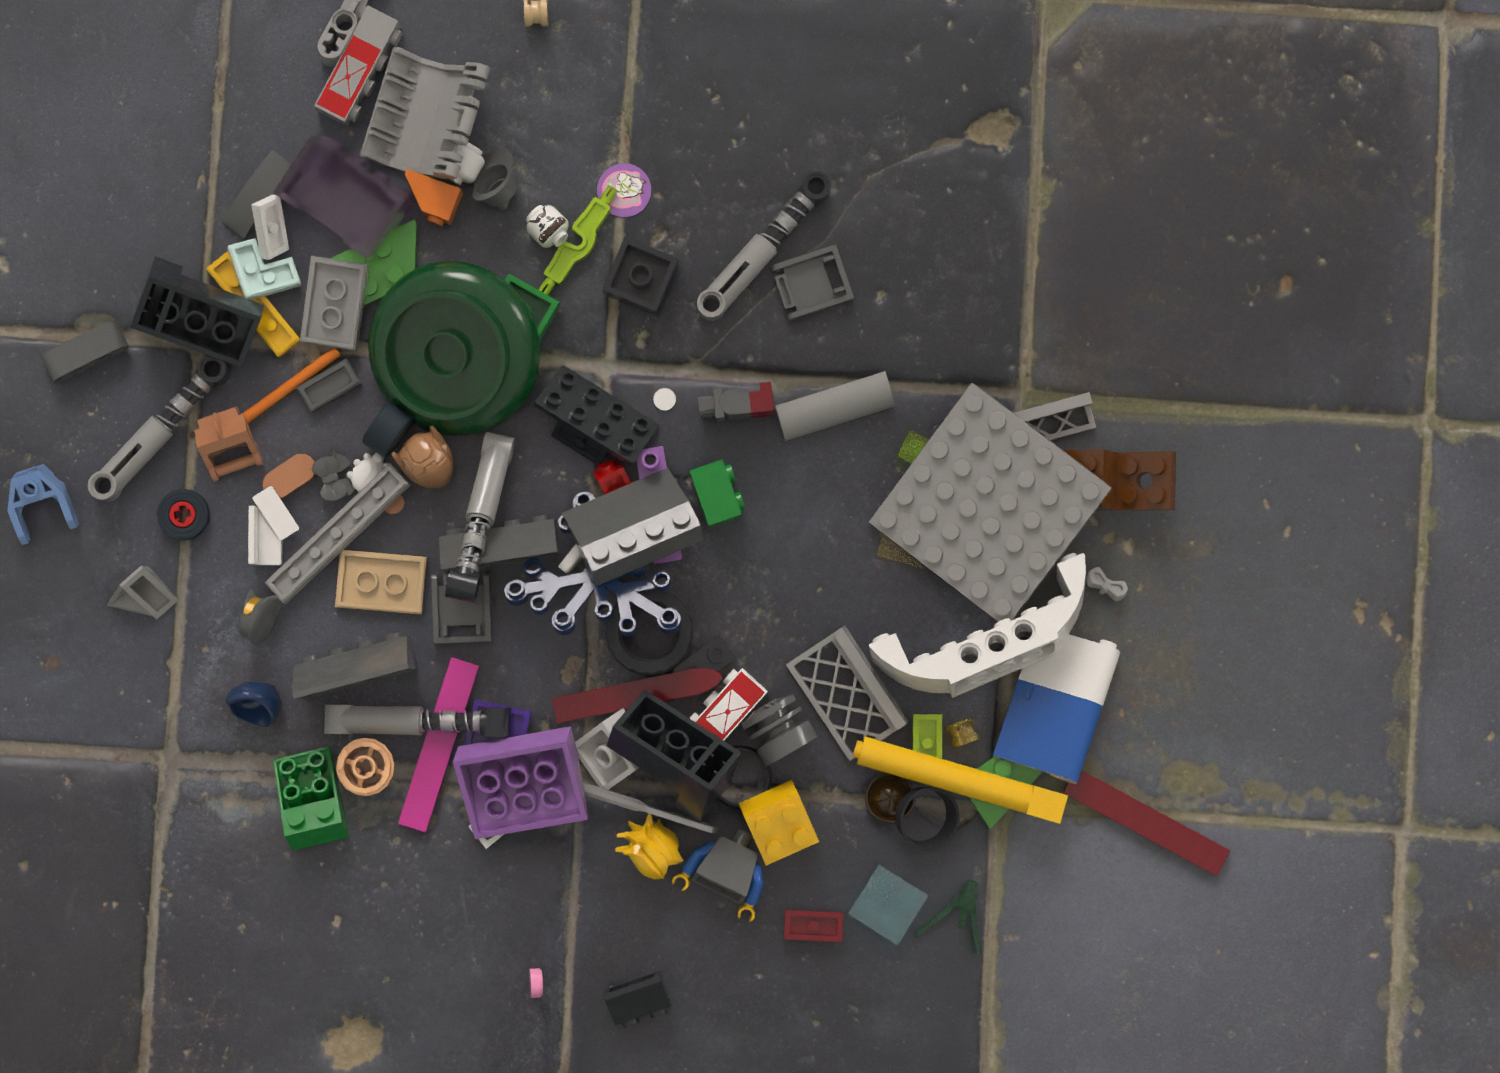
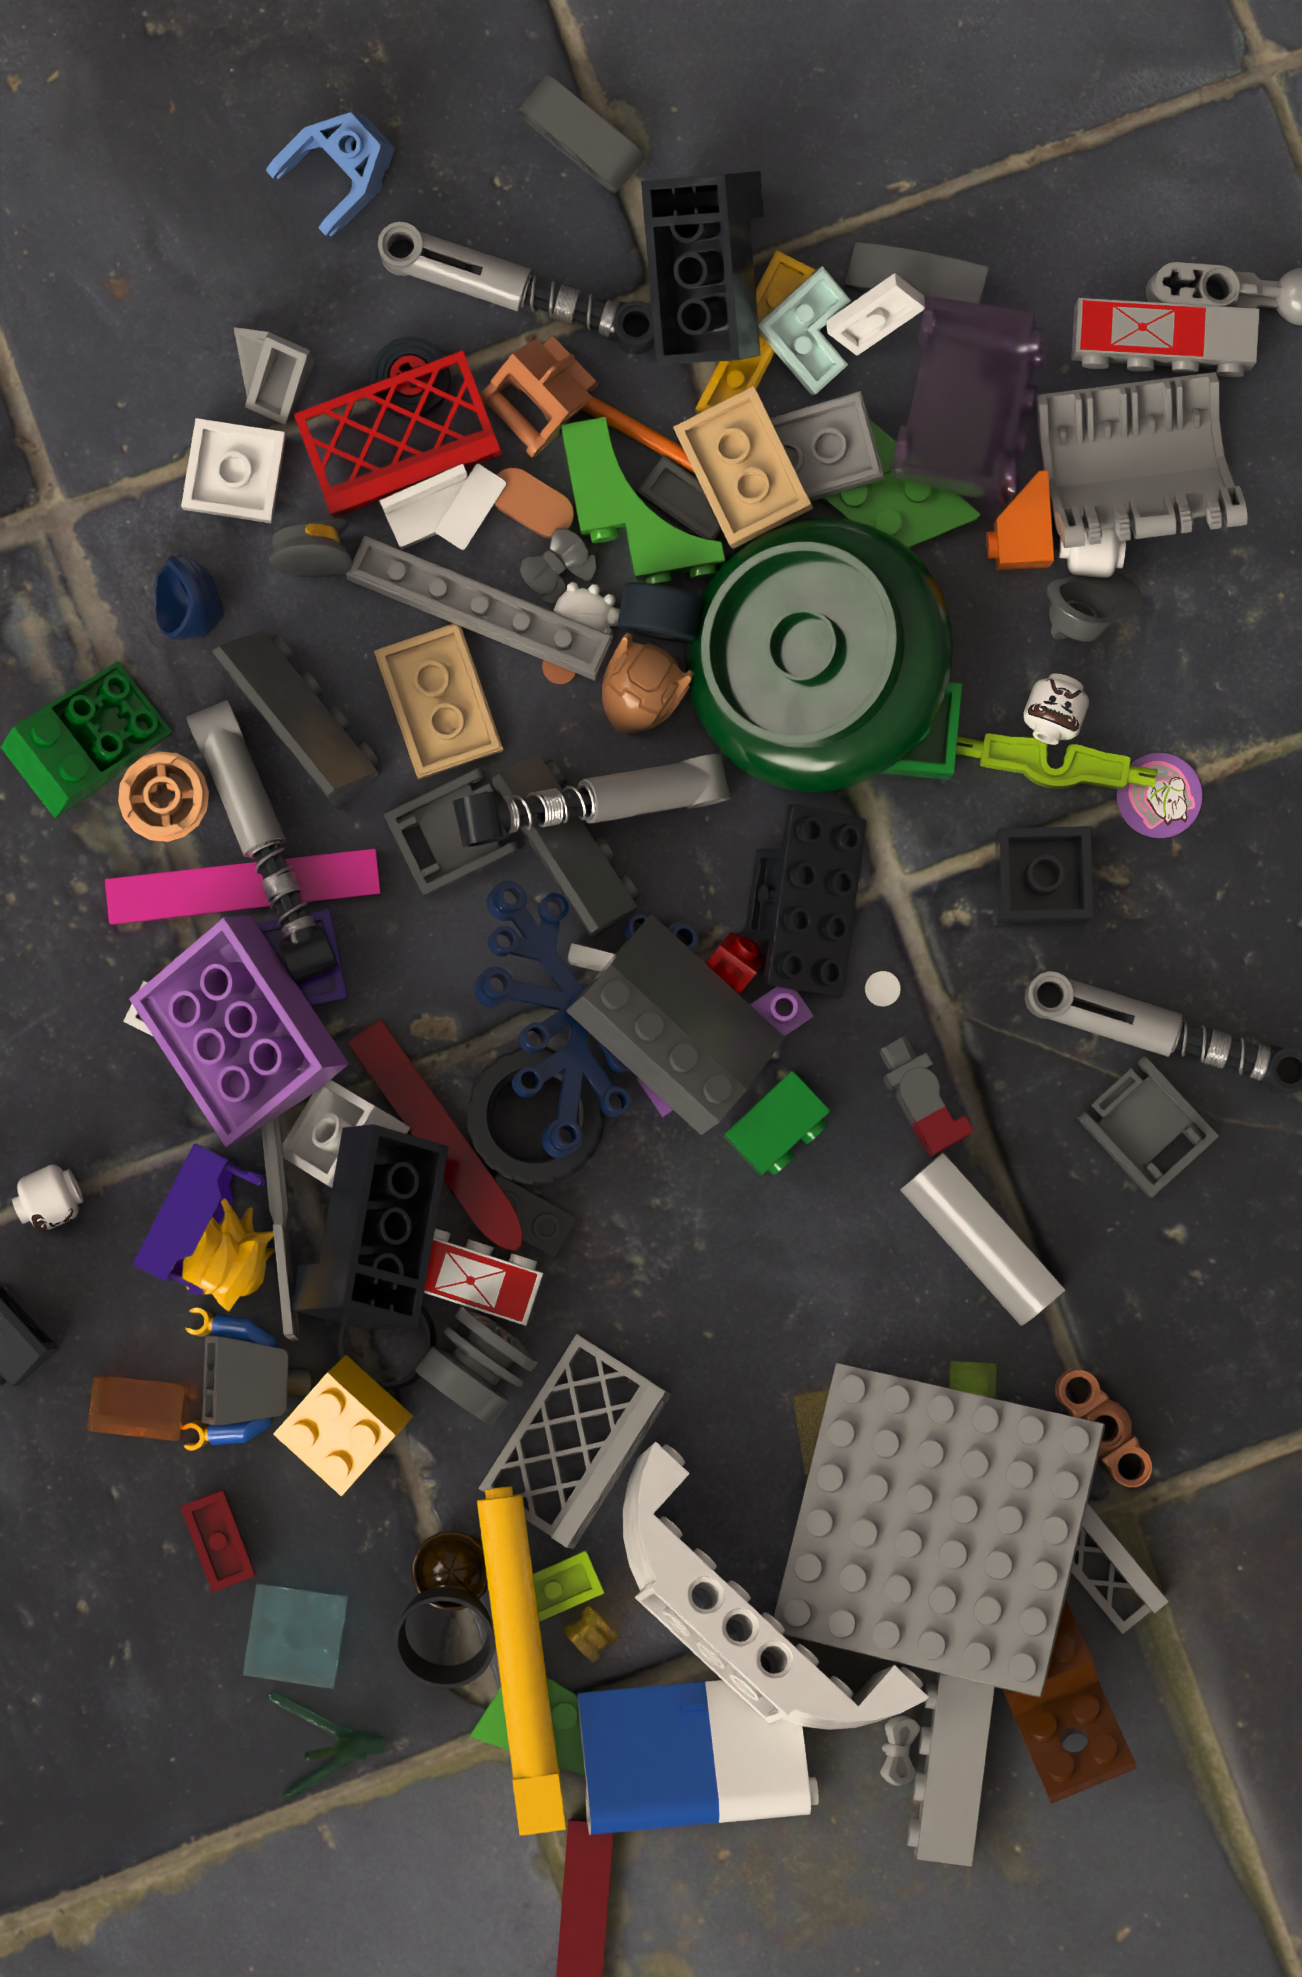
camera: 70 degrees right, 0 degrees up
none -> white head [12,1164,84,1232]
none -> clear orange panel [87,1375,190,1441]
none -> dark purple piece [132,1143,267,1295]
none -> white plate [181,418,286,524]
none -> red fence [294,350,502,518]
none -> bright green arch [561,417,725,585]
none -> tan plate [673,386,813,549]
none -> light grey brick [907,1673,994,1867]
none -> nougat piece [1055,1369,1152,1487]

